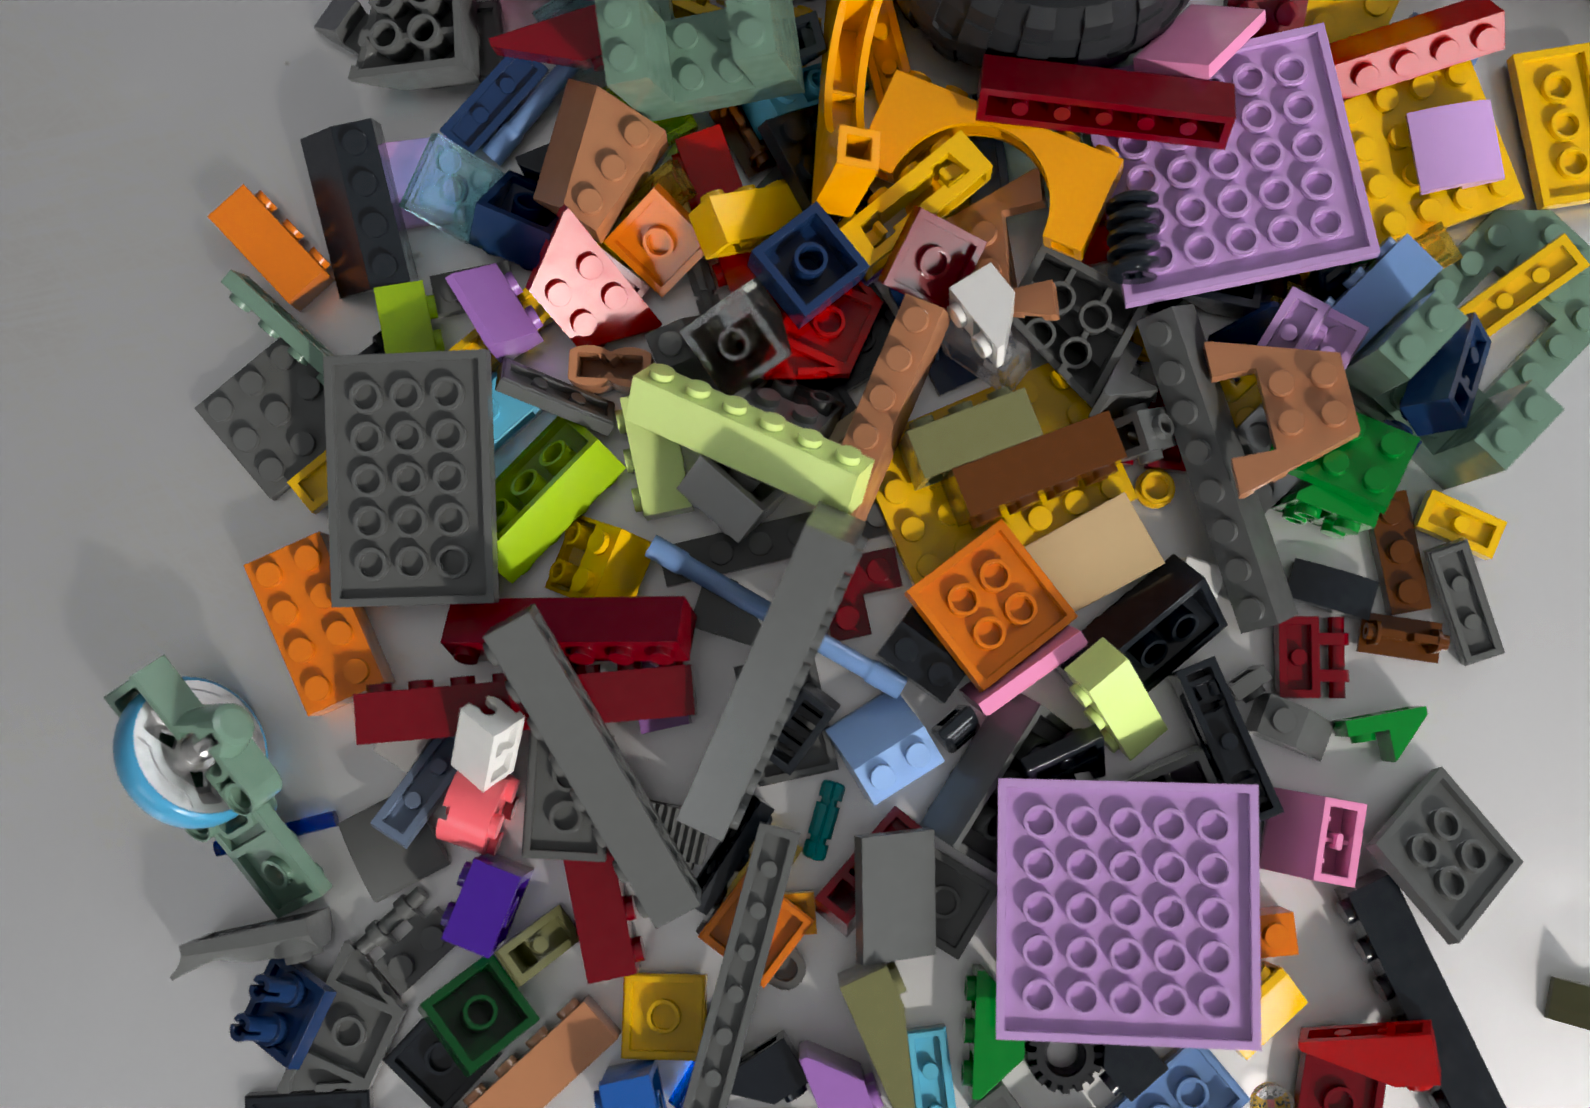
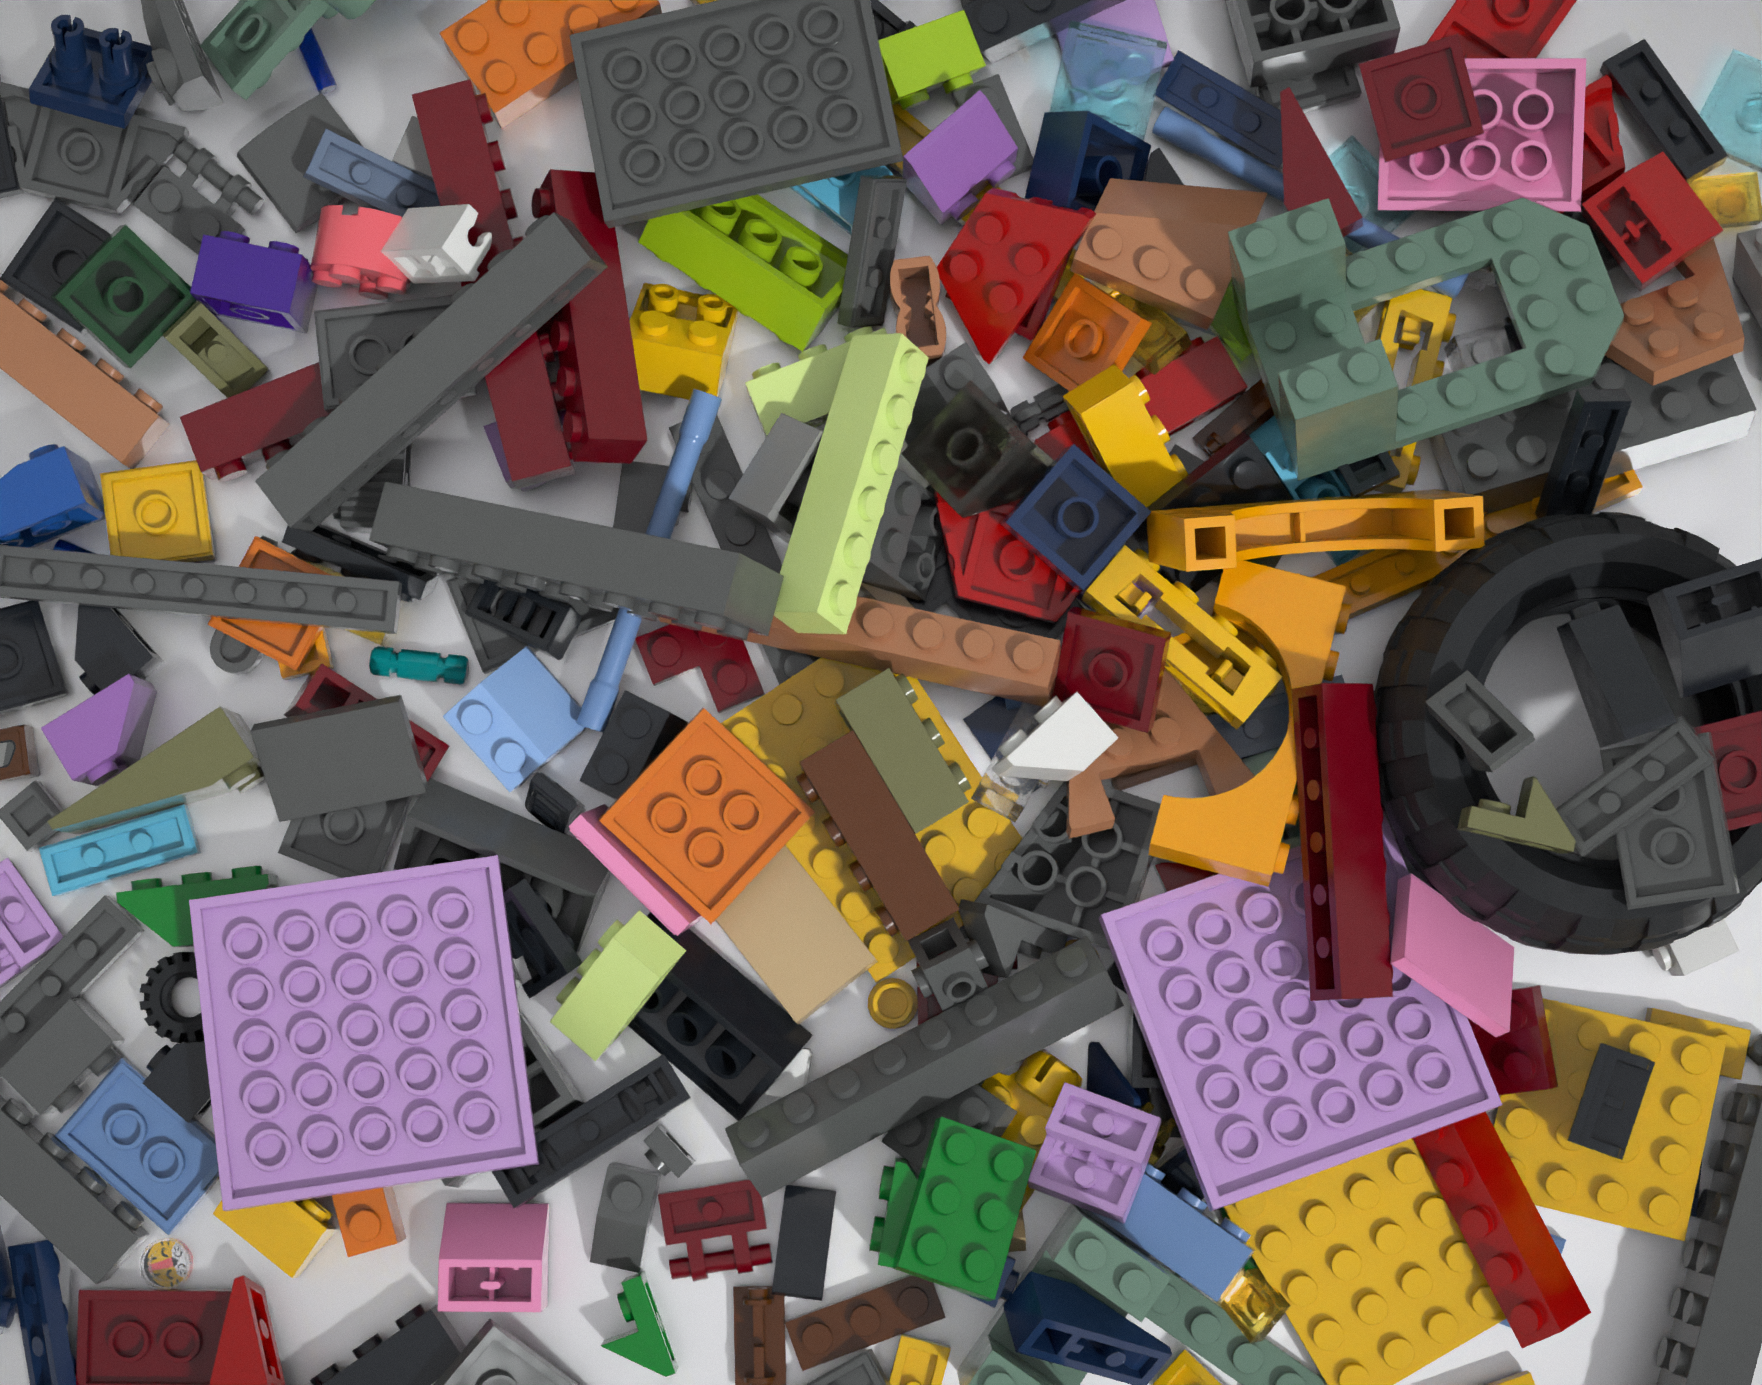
camera: 80 degrees right, 0 degrees up
black piece [1106,190,1161,285] -> none
nougat wing [1203,341,1361,499] -> none
lavender slope [1406,99,1505,196] -> none

